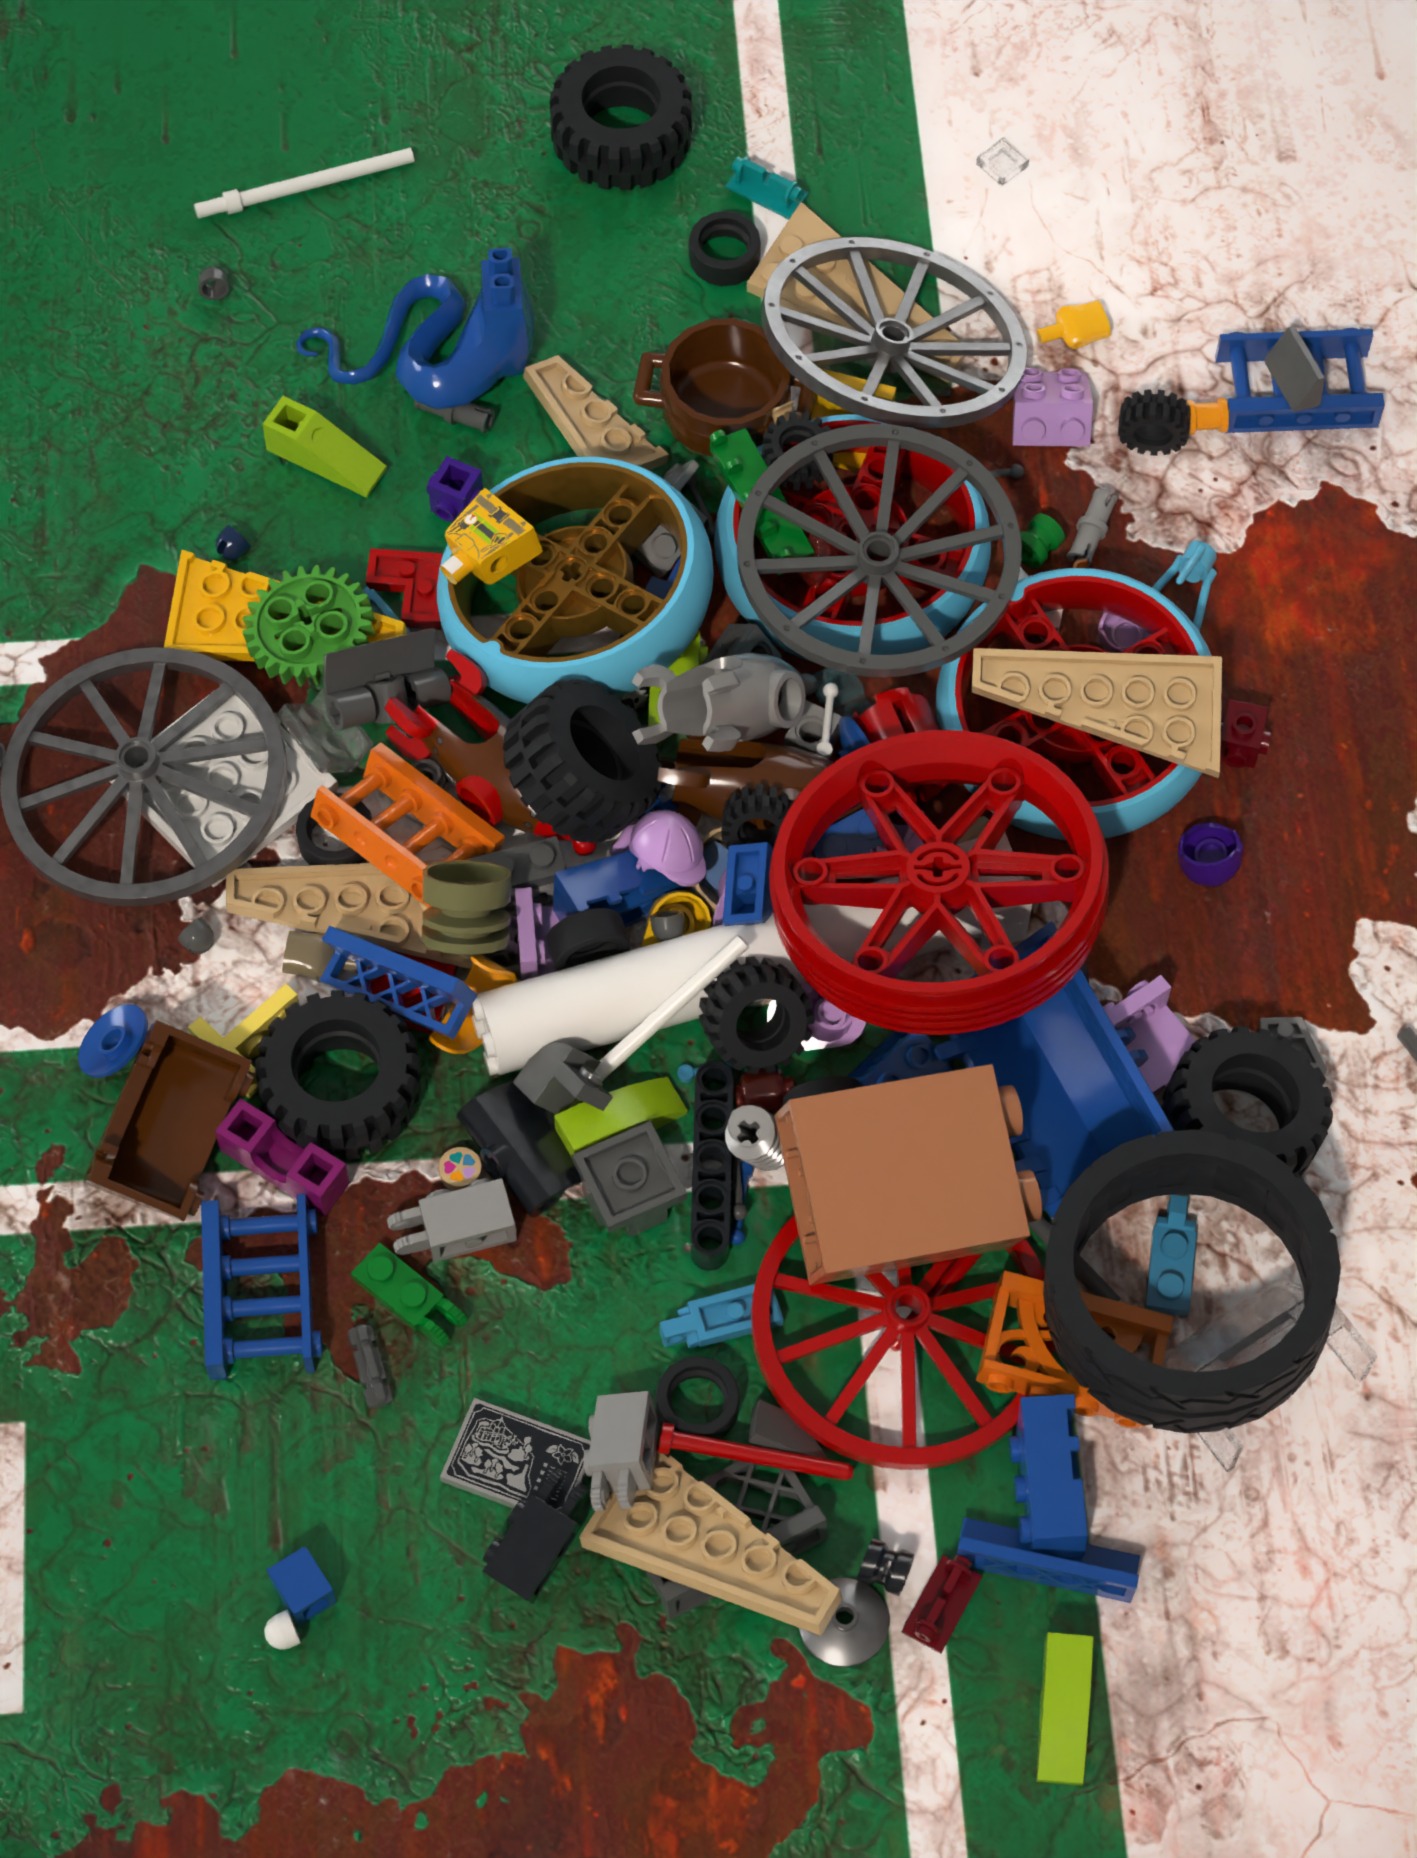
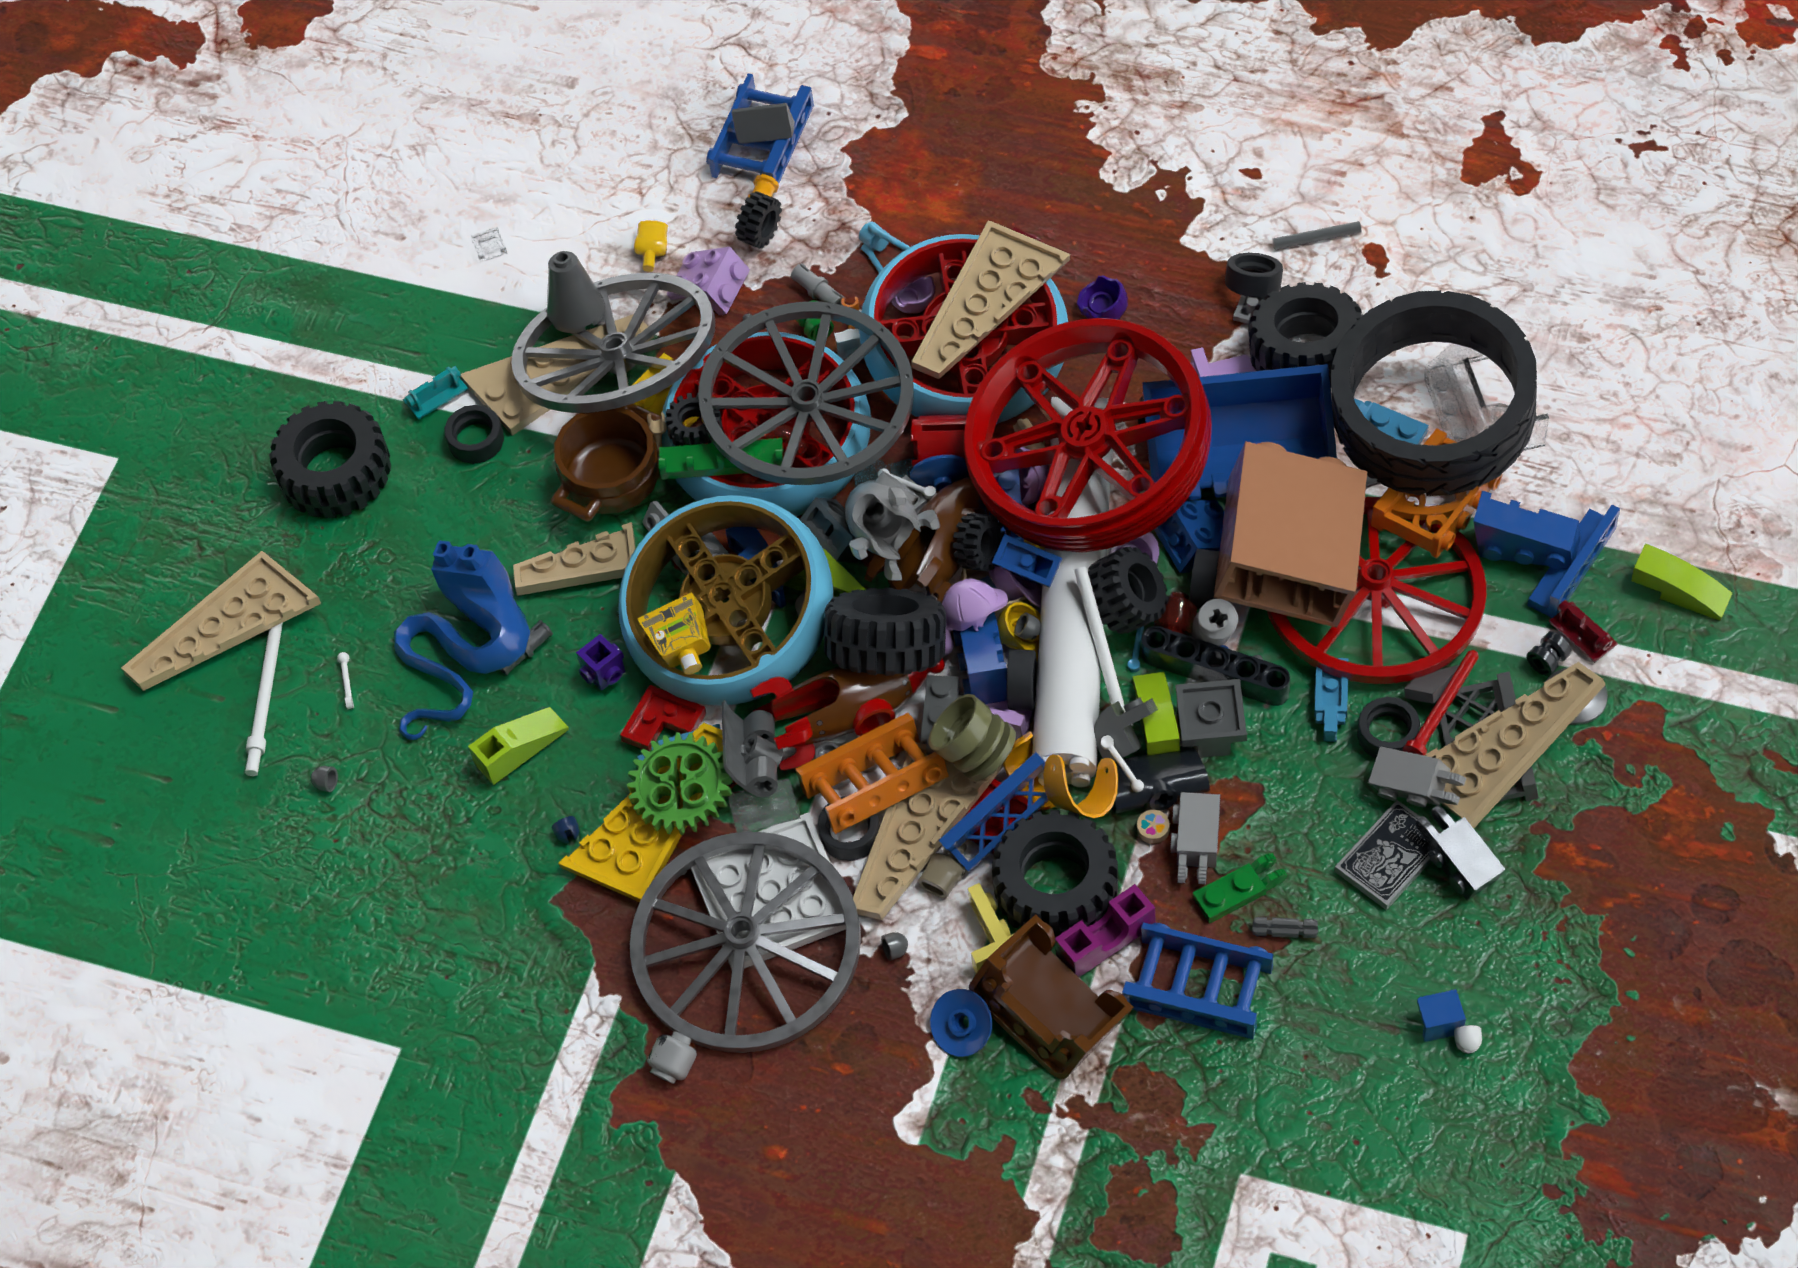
camera: 60 degrees left, 5 degrees down
none -> tan wing [121,551,321,691]
none -> white hinge [337,652,354,709]
none -> dark grey cone [547,251,605,333]
none -> light orange piece [1043,754,1118,818]
none -> white hinge [1101,735,1144,792]
none -> black tyre [1225,252,1283,298]

